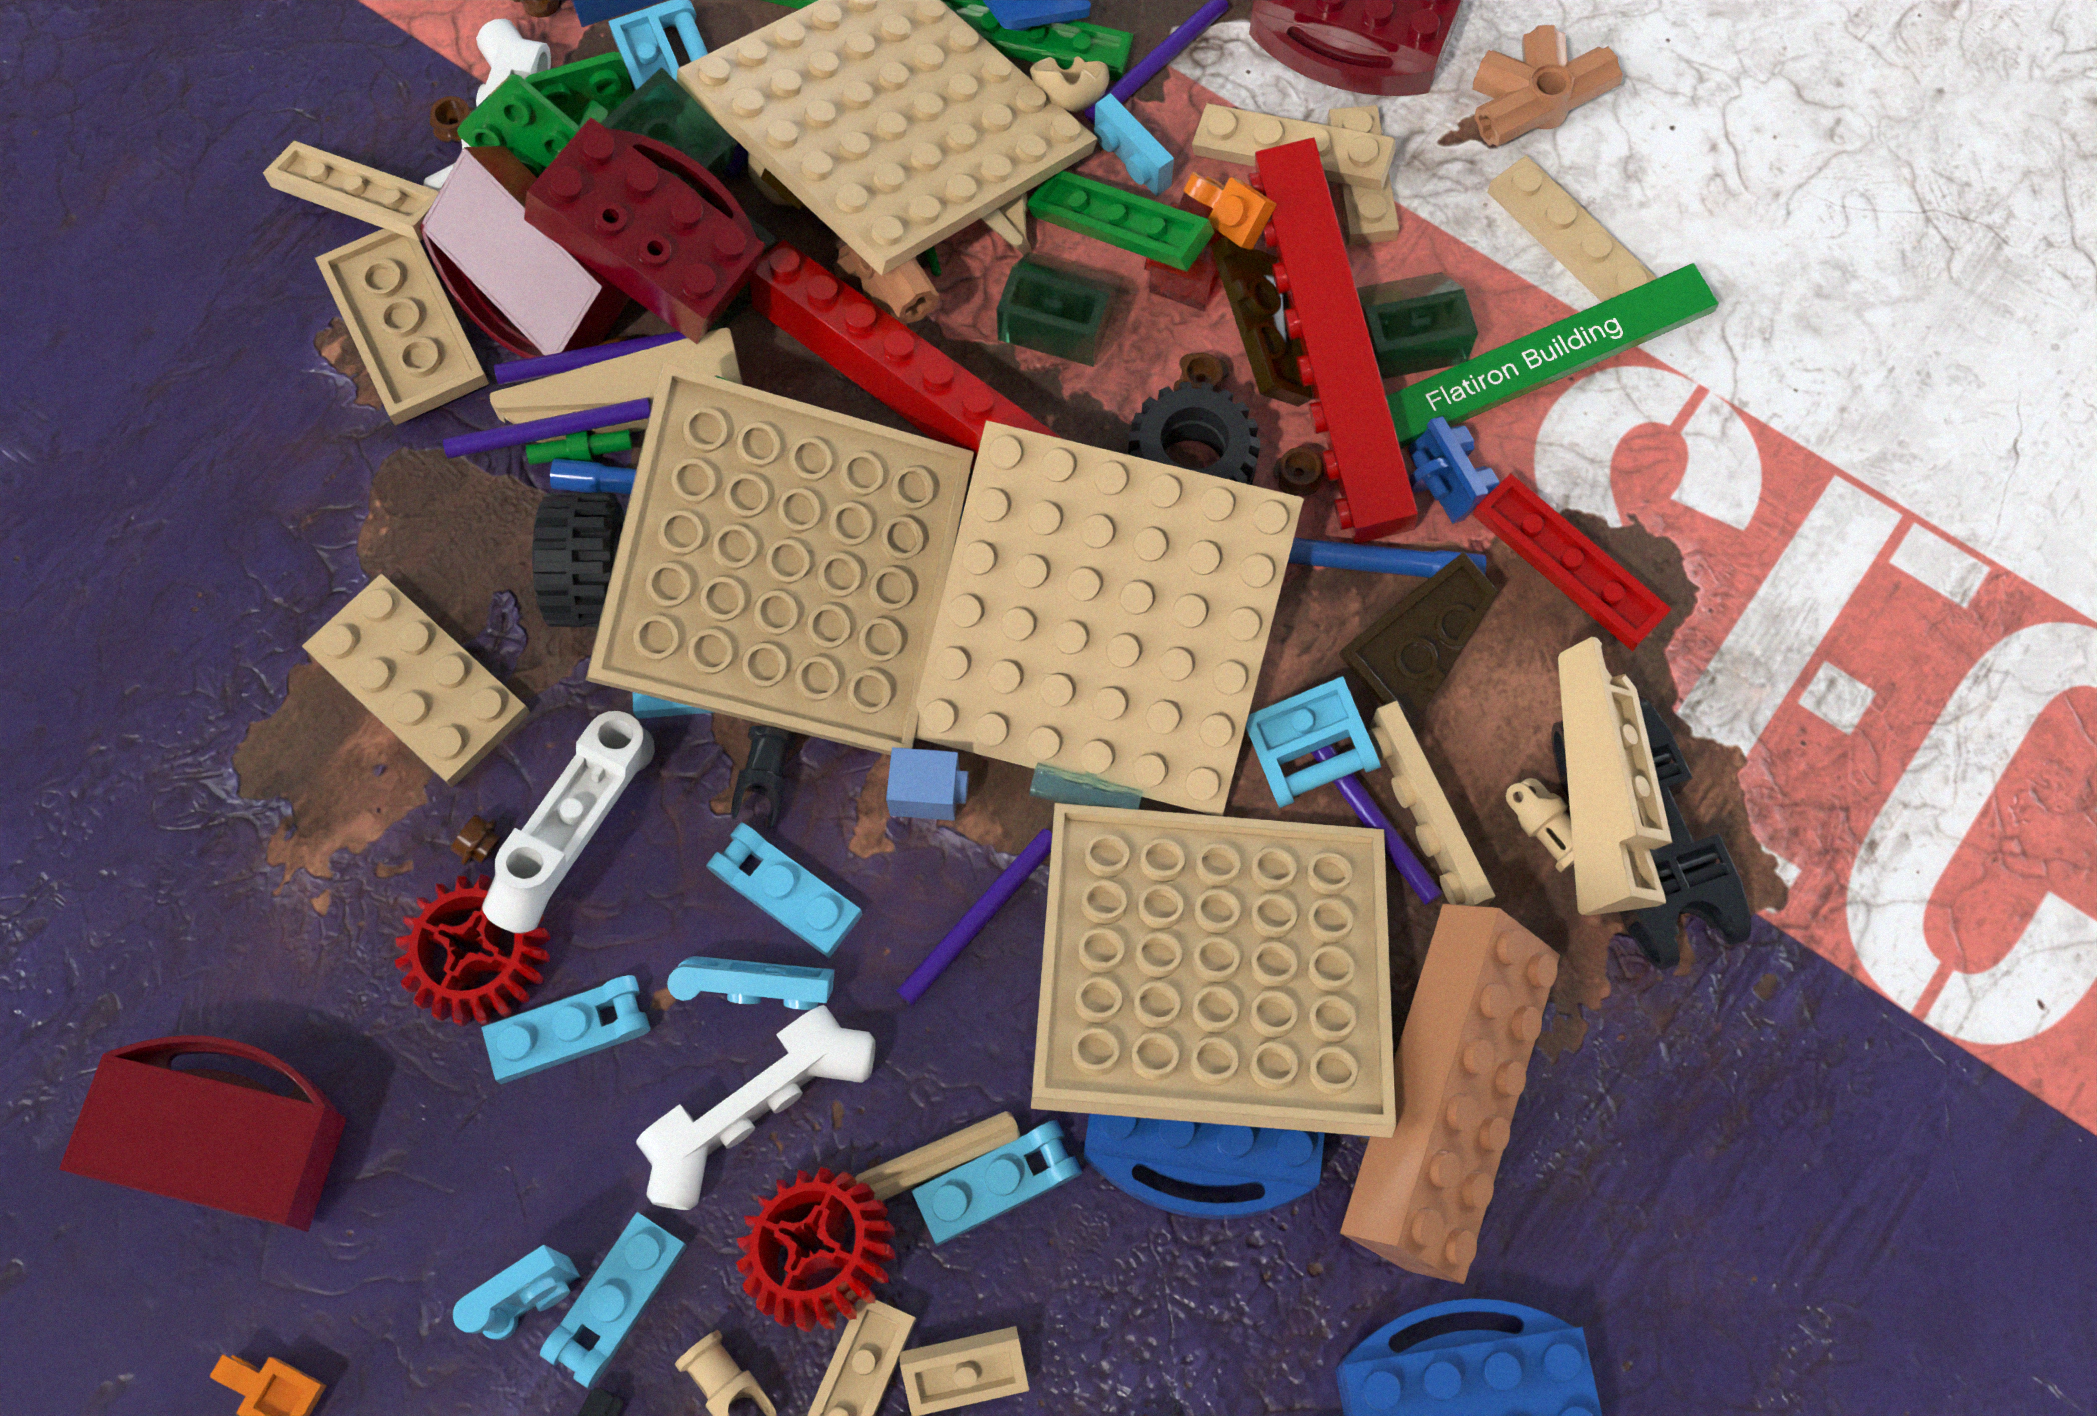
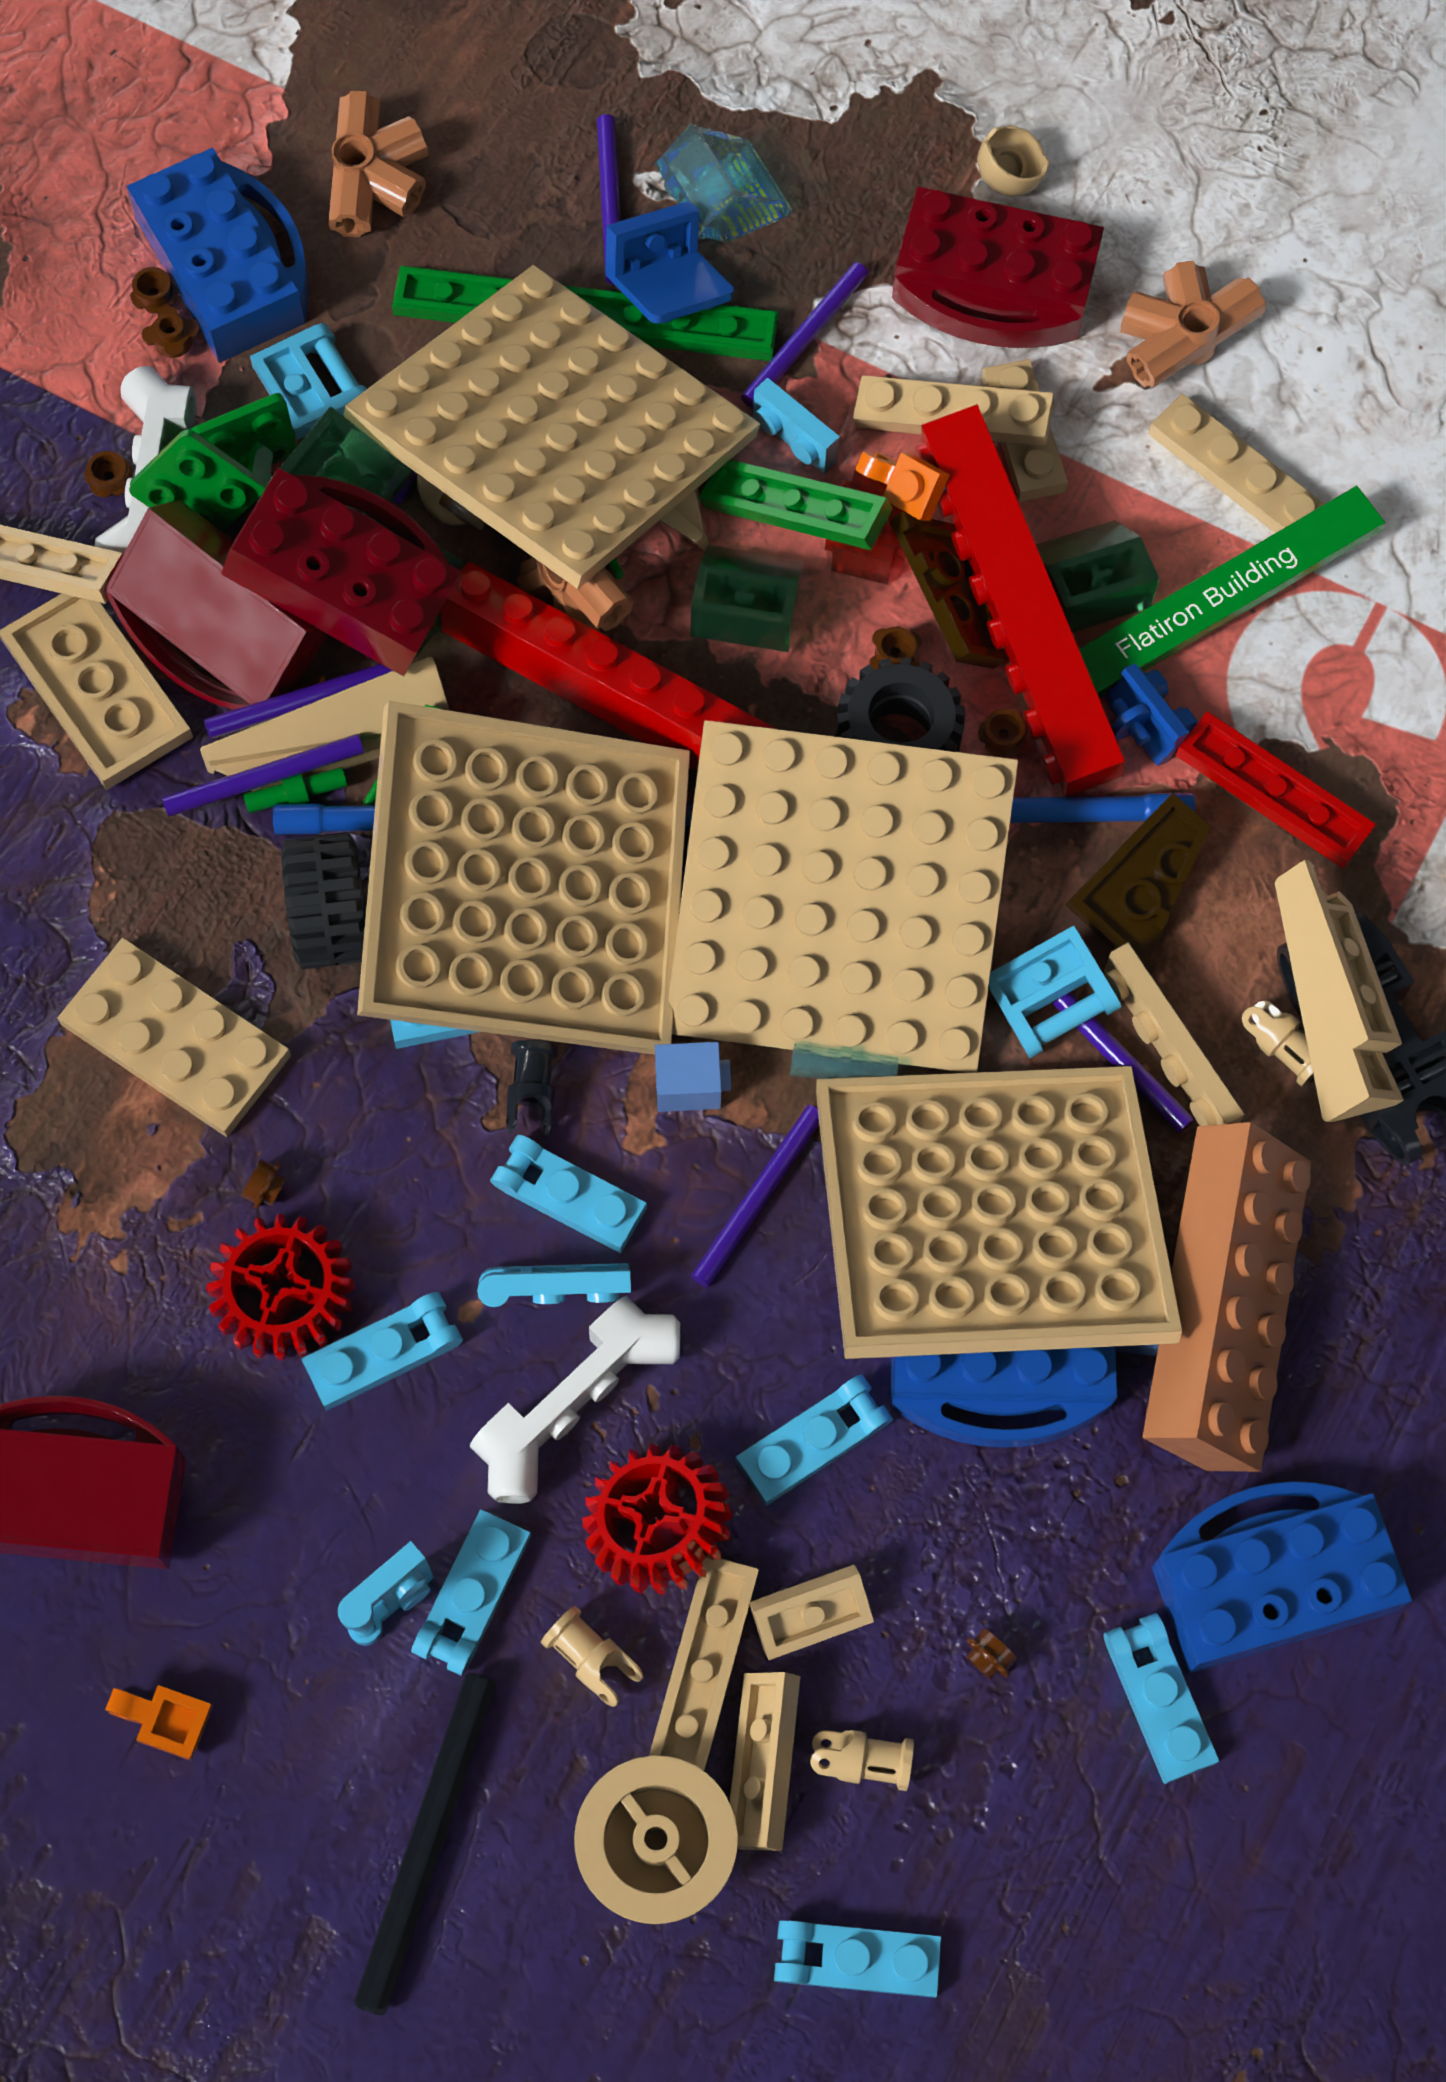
camera: 10 degrees left, 0 degrees up
white plate [483,711,655,933] -> none
tan axle [855,1111,1020,1201] -> none
tan hair [1030,56,1110,113] -> none

